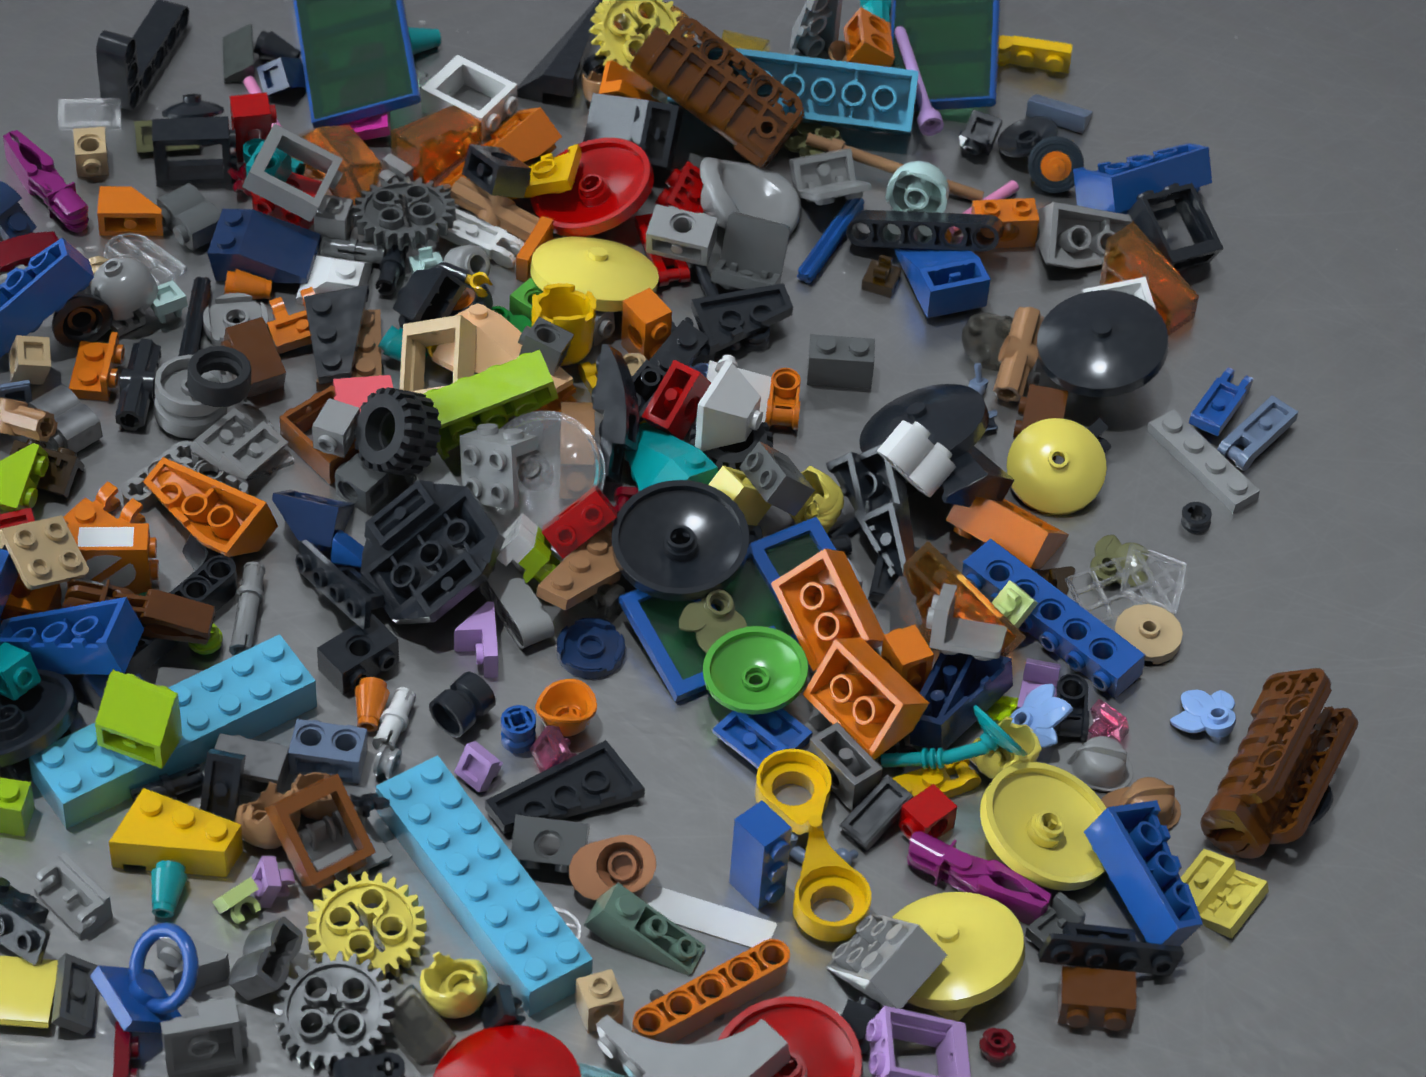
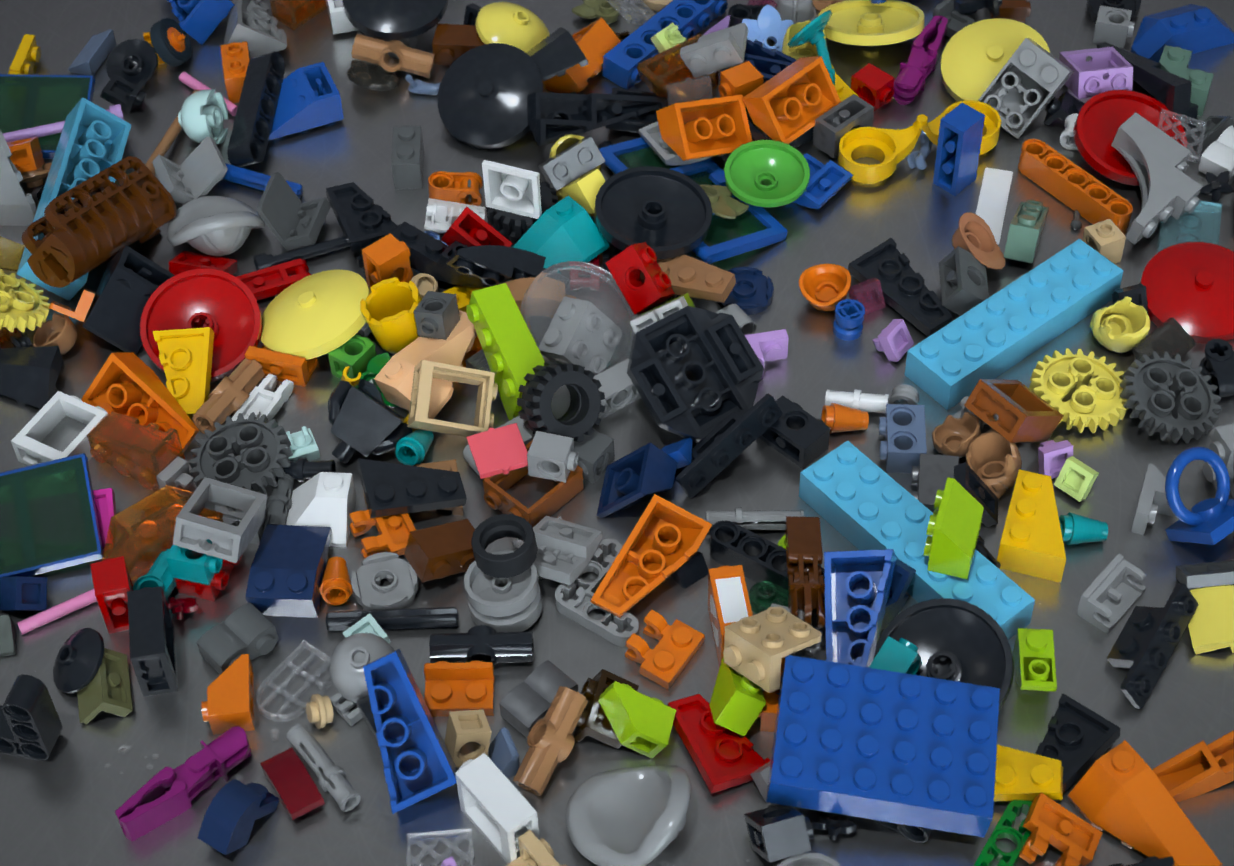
camera: 90 degrees left, 0 degrees up
clear slope [58,98,122,131] -> none
tan brick [73,126,109,177] -> none
flat silver brick [229,916,303,1001] -> none
black plant [350,793,390,817] -> none
black wheel [429,671,496,737] -> none
light grey head [443,245,490,276] -> none
black brick [462,144,531,198] -> none
light grey brick [646,204,718,266] -> none
black tile [839,774,914,851] -> none
dark brown tile [861,255,902,298] -> none
white brick [877,420,956,498] -> none
dark red plate [979,1028,1016,1063] -> none

